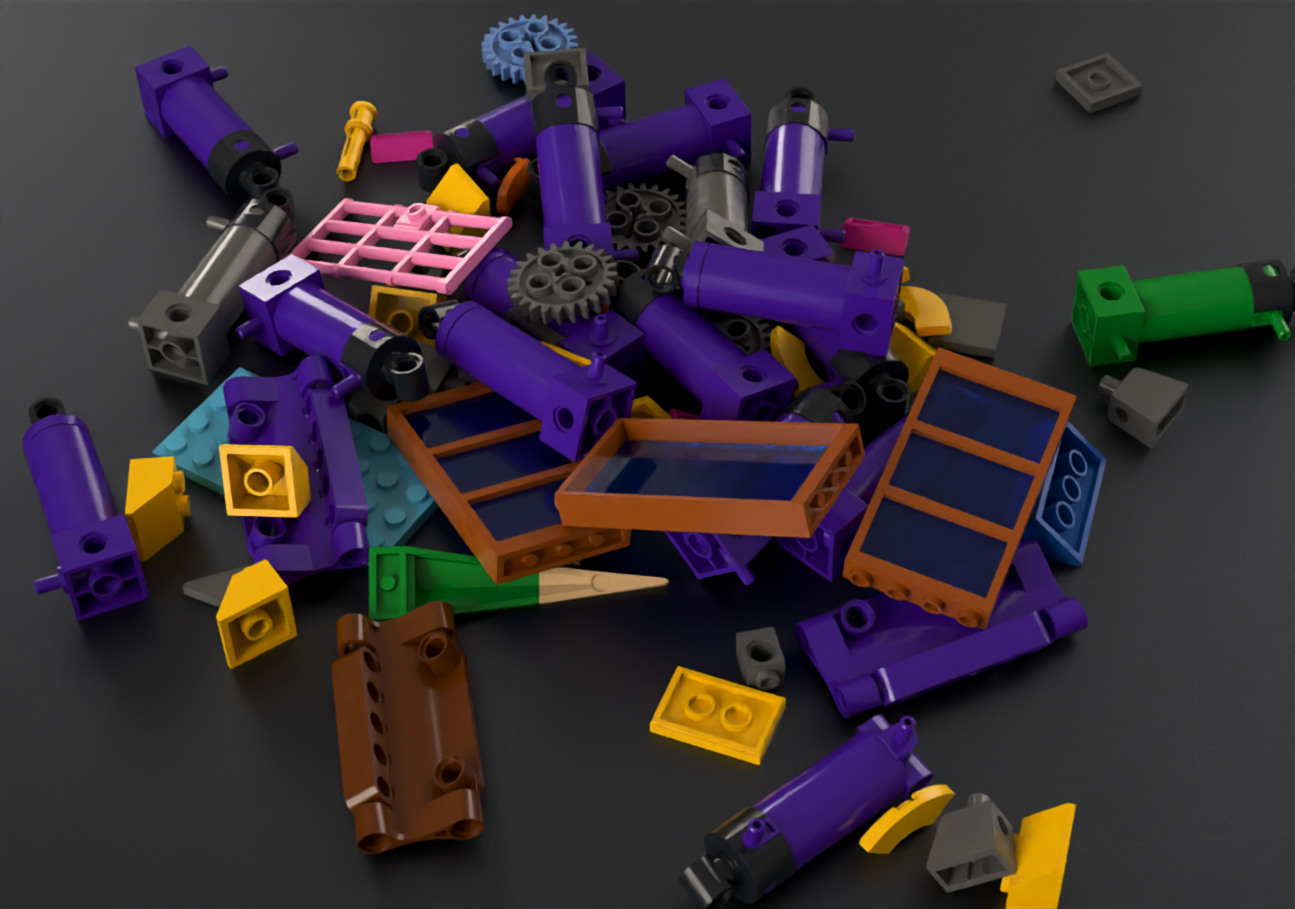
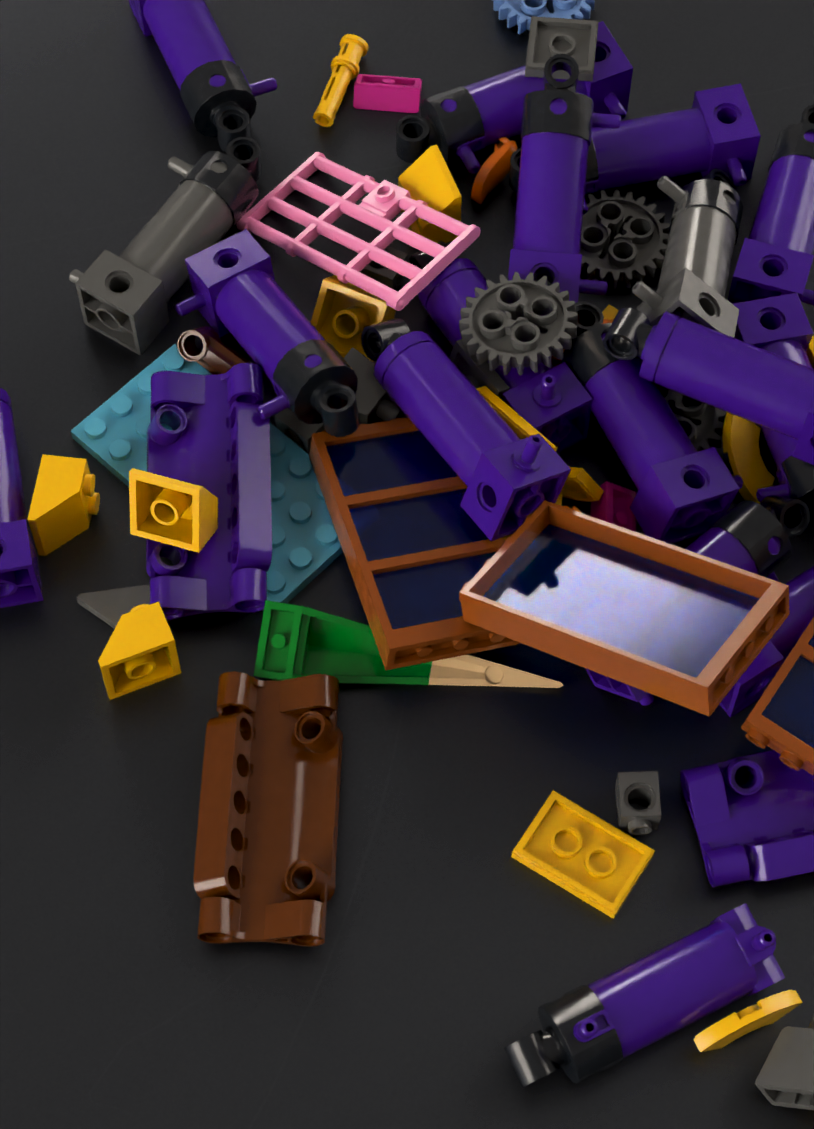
camera: 10 degrees right, 15 degrees up
none -> reddish brown piece [177,326,251,375]

